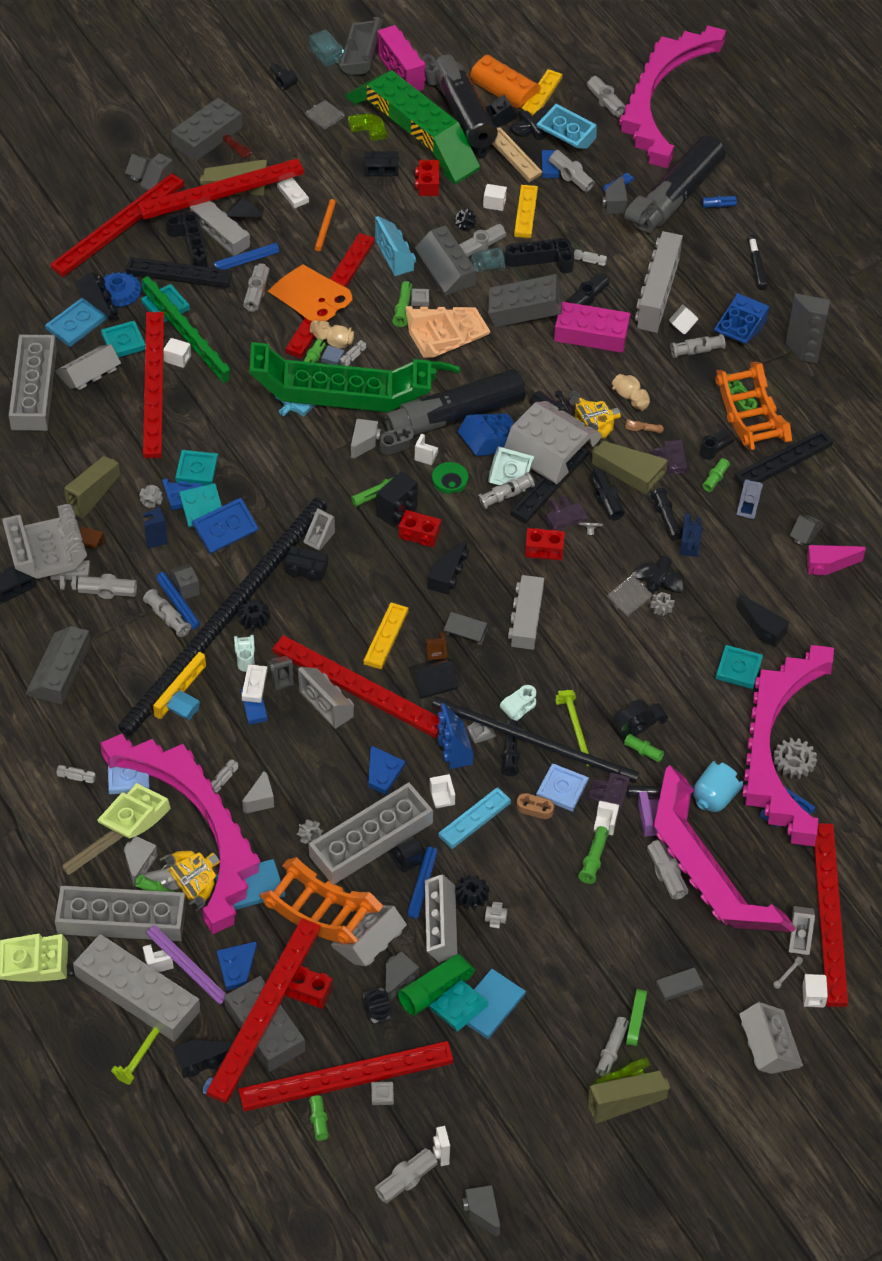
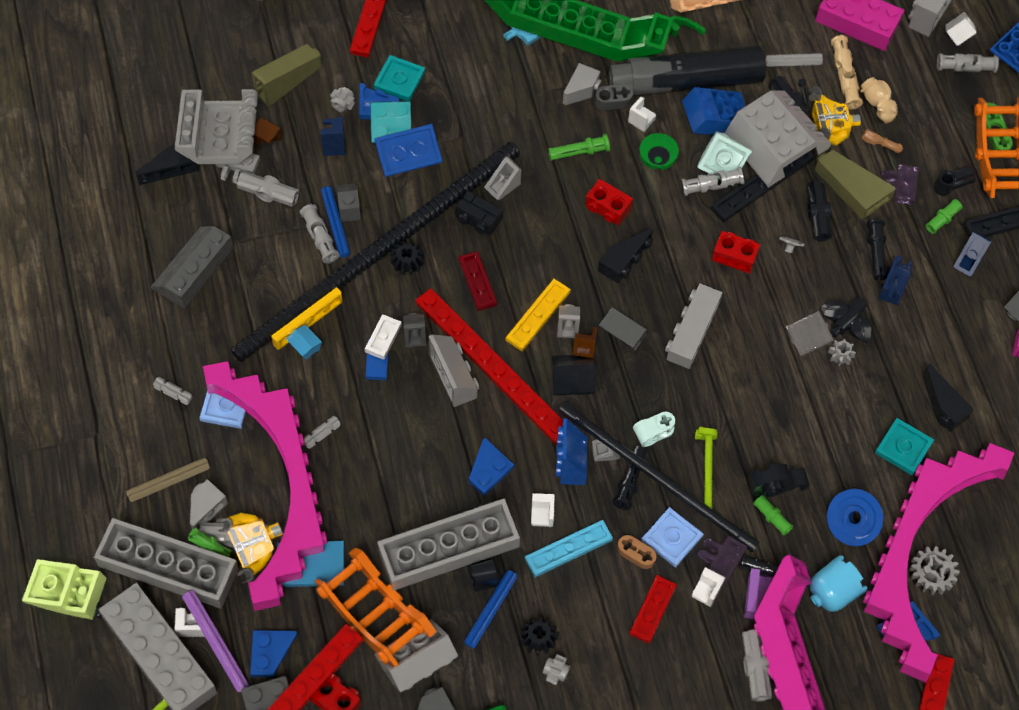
camera: 15 degrees right, 10 degrees up
yellowish green slope [97,783,171,839] -> none
light aqua piece [234,635,255,672] -> none
light grey slope [242,772,274,813] -> none
light grey gear [297,819,323,844] -> none
black brick [376,471,418,527] -> none
light grey brick [425,874,457,963] -> none
clear purple hinge [546,495,587,530] -> none
bright green pin [578,826,609,884] -> none
none -> dark red tile [458,251,497,312]
none -> light grey slope [557,304,580,338]
none -> red tile [629,575,677,644]
none -> light grey axle [765,53,823,66]
none -> blue gear [827,489,884,546]
none -> tan piece [831,35,863,109]

